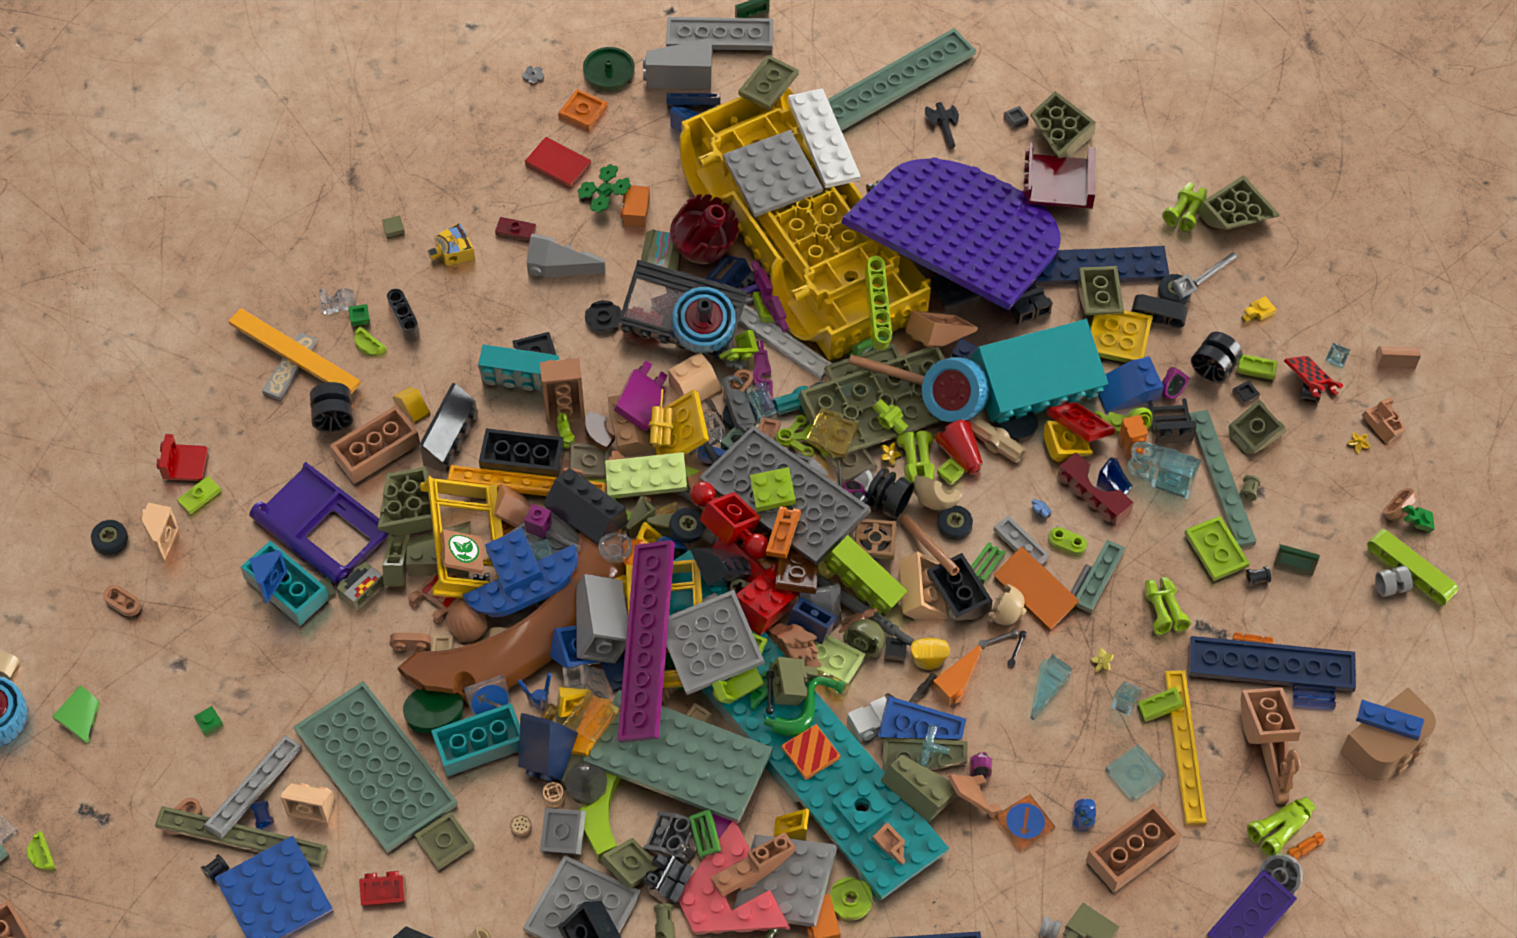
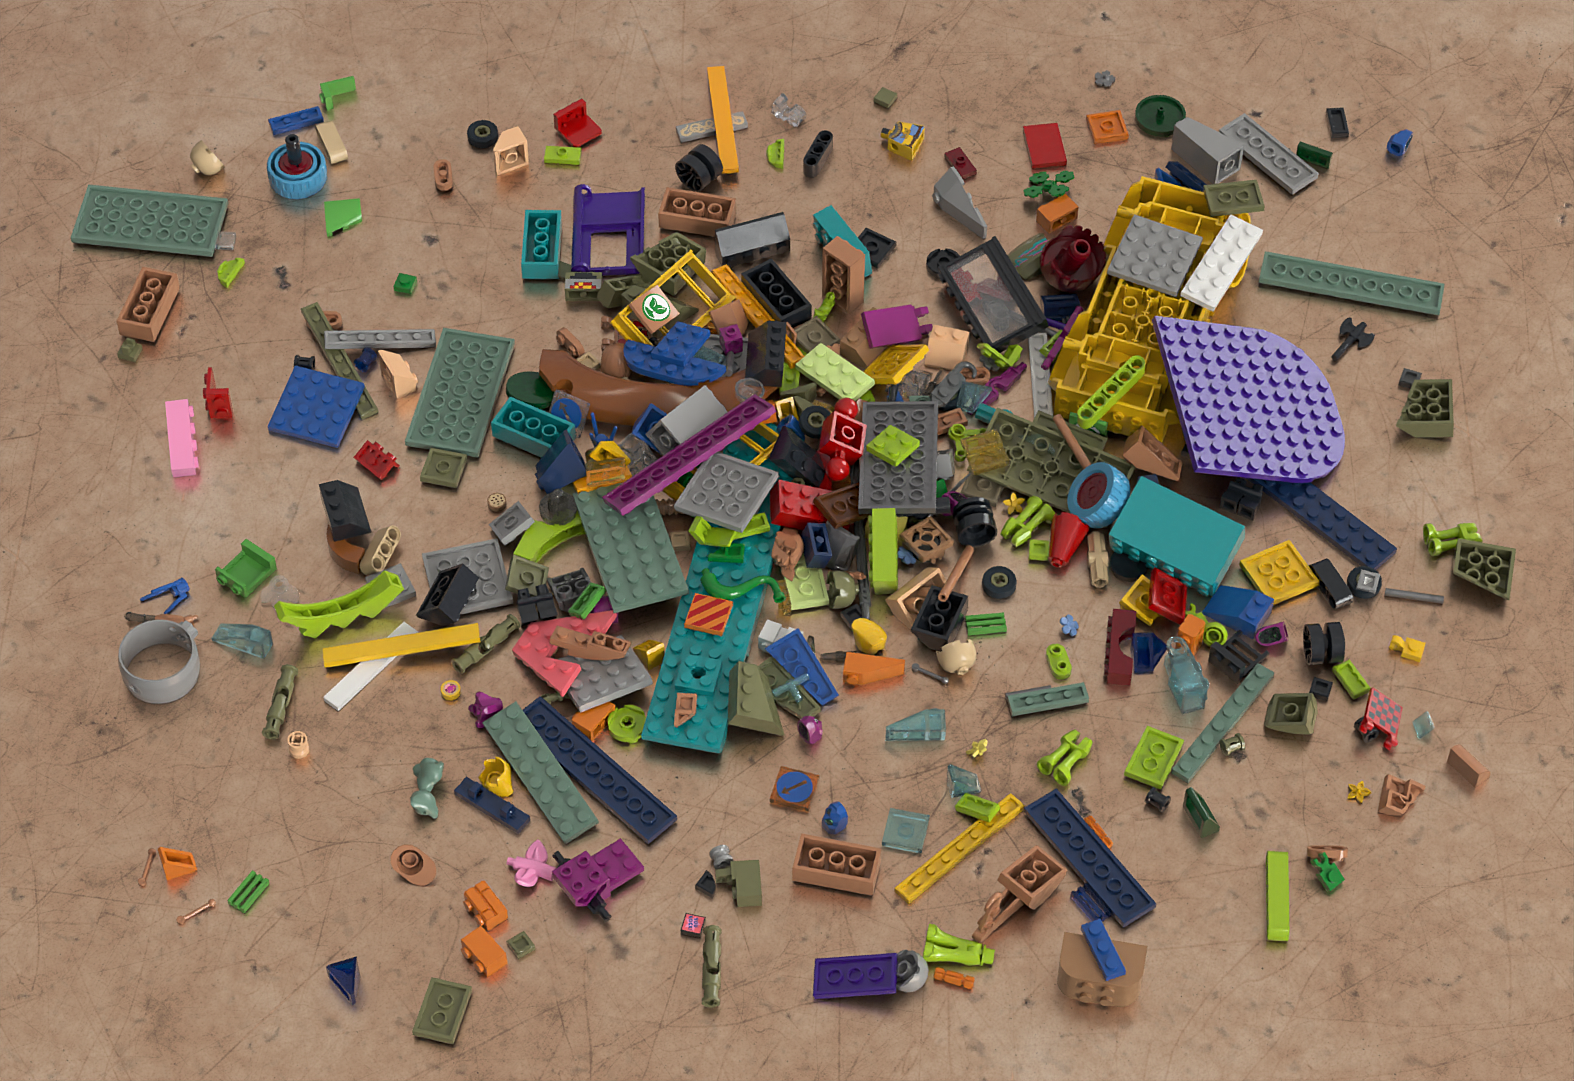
camera: 50 degrees right, 5 degrees down
blue slope [250,550,287,604] -> none
green plate [348,304,370,326] -> none
yellow slope [393,386,431,424] -> none
light nougat wheel [542,782,565,809] -> none
tile [585,411,615,452] -> none
yellow piece [649,389,674,448] -> none
dark azure wheel [671,287,736,354] -> none
orange plate [766,506,801,559] -> none
black hinge [766,670,775,715] -> none
olive hinge [769,657,818,706] -> none
lime axle [872,399,909,435] -> none
tan cylinder [914,475,963,511] -> none
nougat flag [948,774,1003,818] -> none
light grey plate [993,515,1050,565] -> none
orange tile [993,546,1079,630] -> none
black hinge [1007,630,1027,668] -> none
panel [1023,142,1096,209] -> none
olive slope [1077,266,1124,315] -> none
light grey wheel [1375,566,1413,597] -> none

